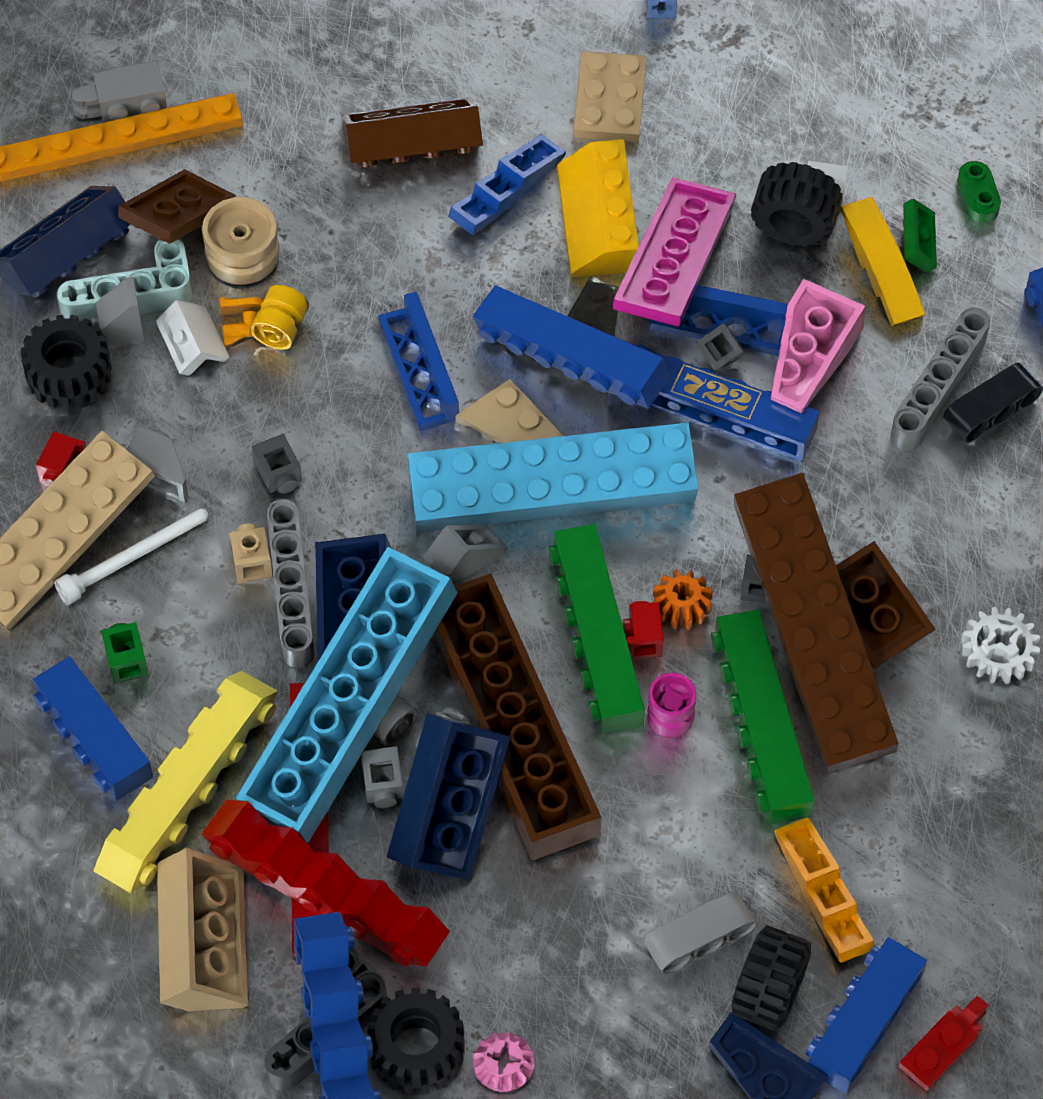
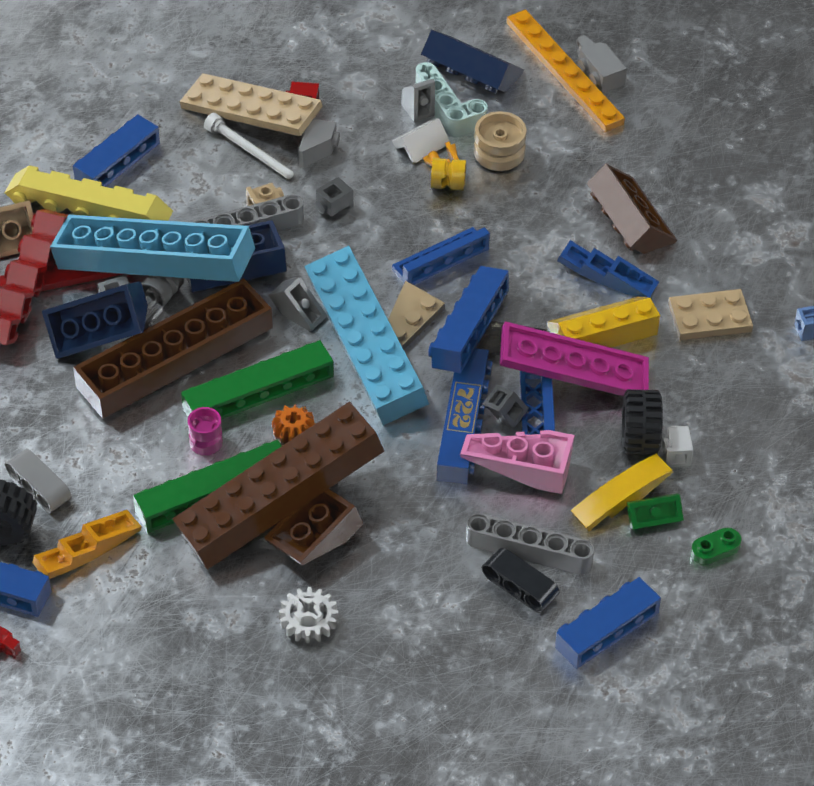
camera: 75 degrees right, 10 degrees down
black tyre [21,315,112,410] -> none
green brick [101,622,149,684] -> none
reddish brown plate [118,169,236,244] -> none
red brick [623,601,664,659] -> none

